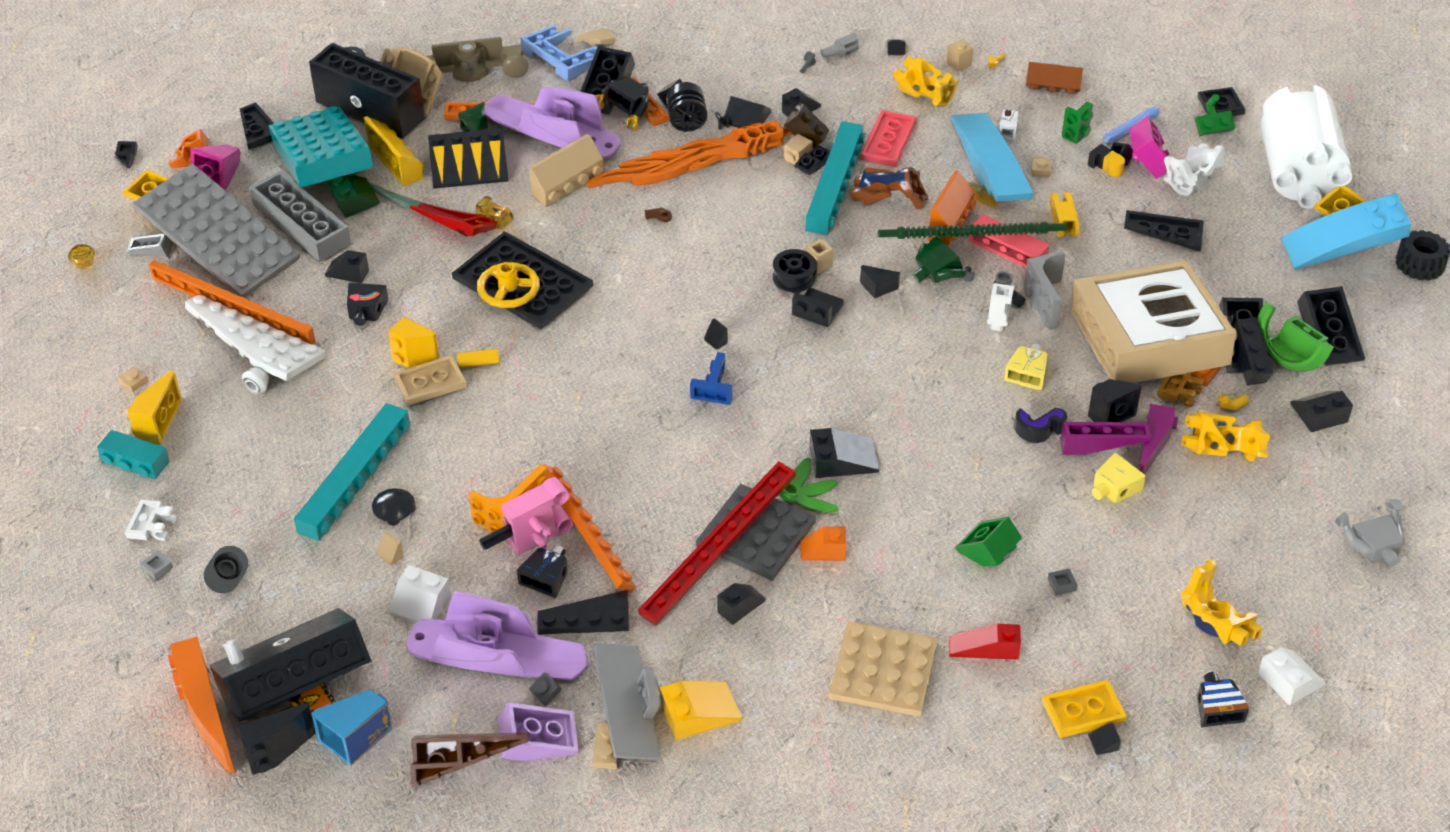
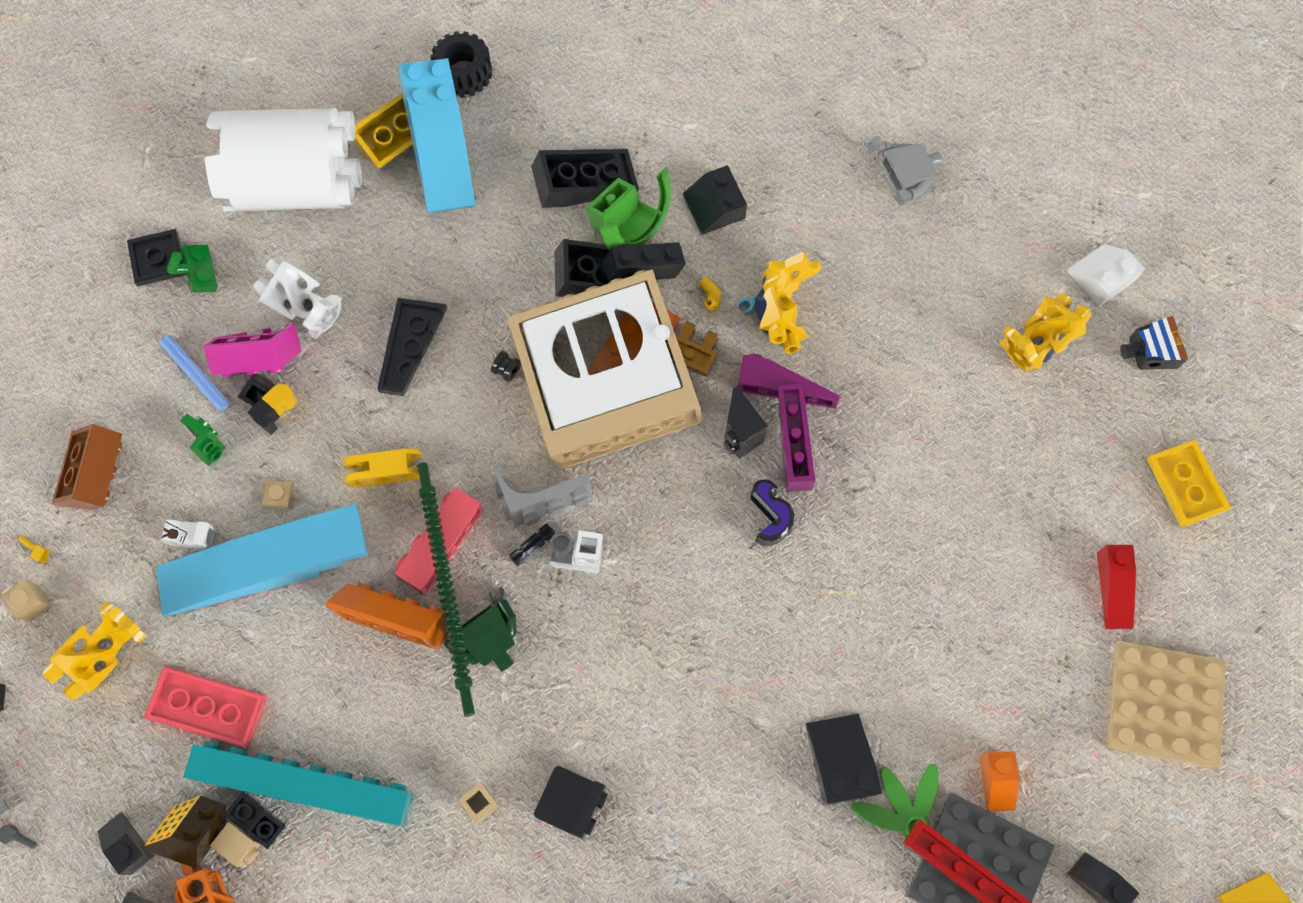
camera: 95 degrees left, 25 degrees up
black wheel [772,249,816,294] -> none
dark orange hips [850,167,929,209] -> none
black slope [860,265,900,299] -> none
green slope [955,517,1022,566] -> none
clear yellow slope [968,182,1001,209] -> none
light yellow torso [1004,344,1048,390] -> none
dark grey plate [1047,569,1078,596] -> none
black slope [1088,722,1121,755] -> none
light yellow torso [1092,453,1146,503] -> none

